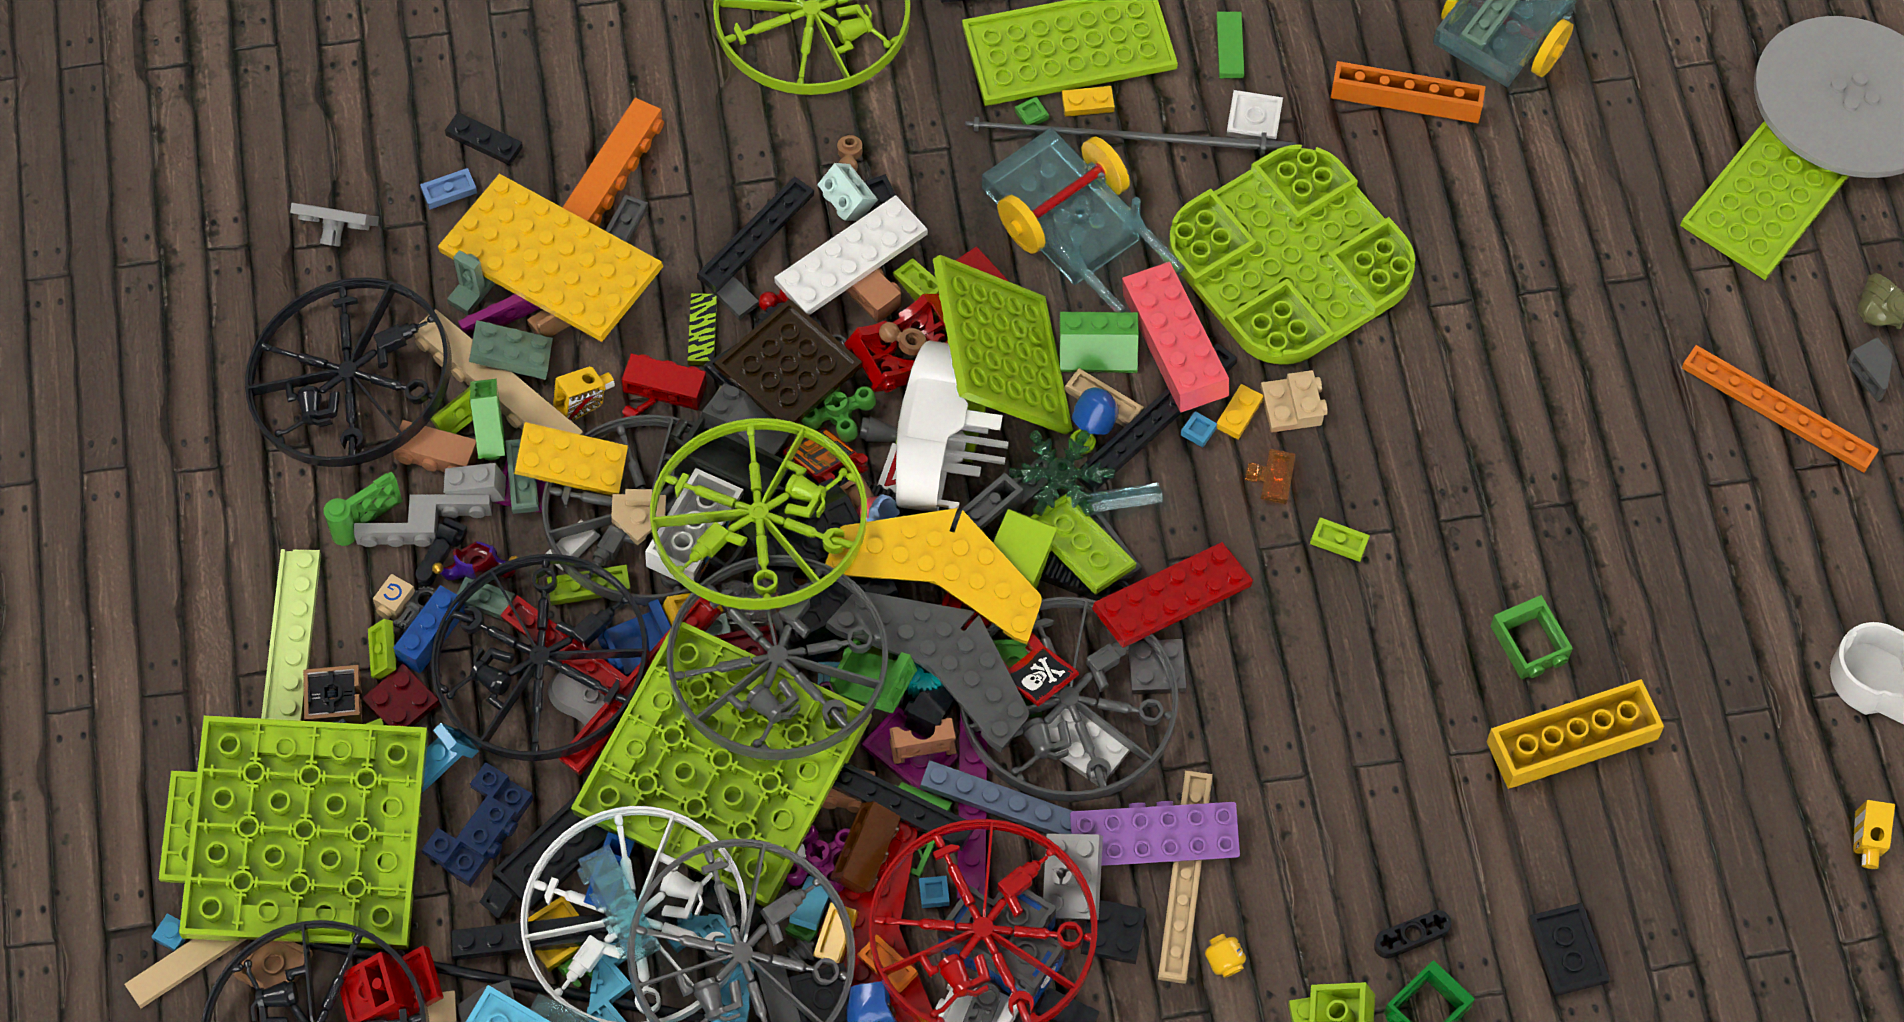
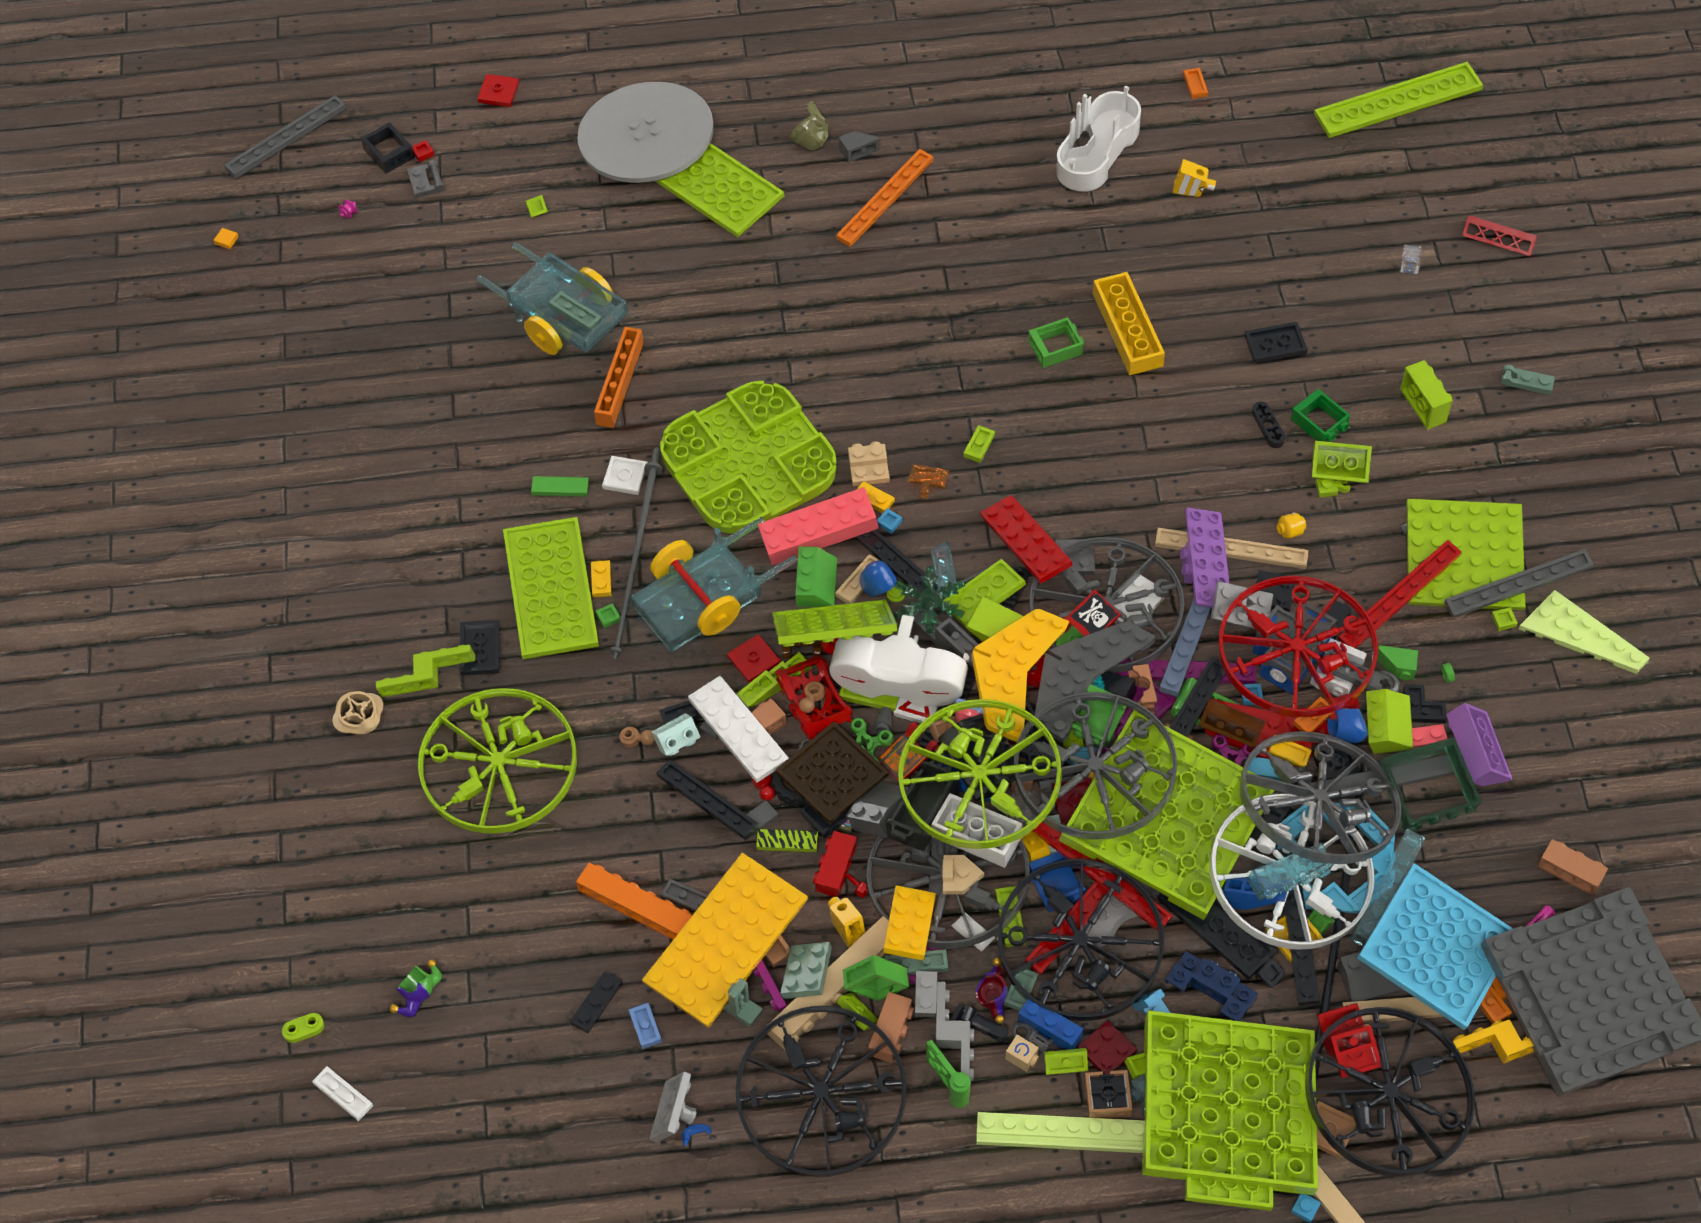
camera: 85 degrees left, 5 degrees down
none -> blue piece [681,1124,712,1146]

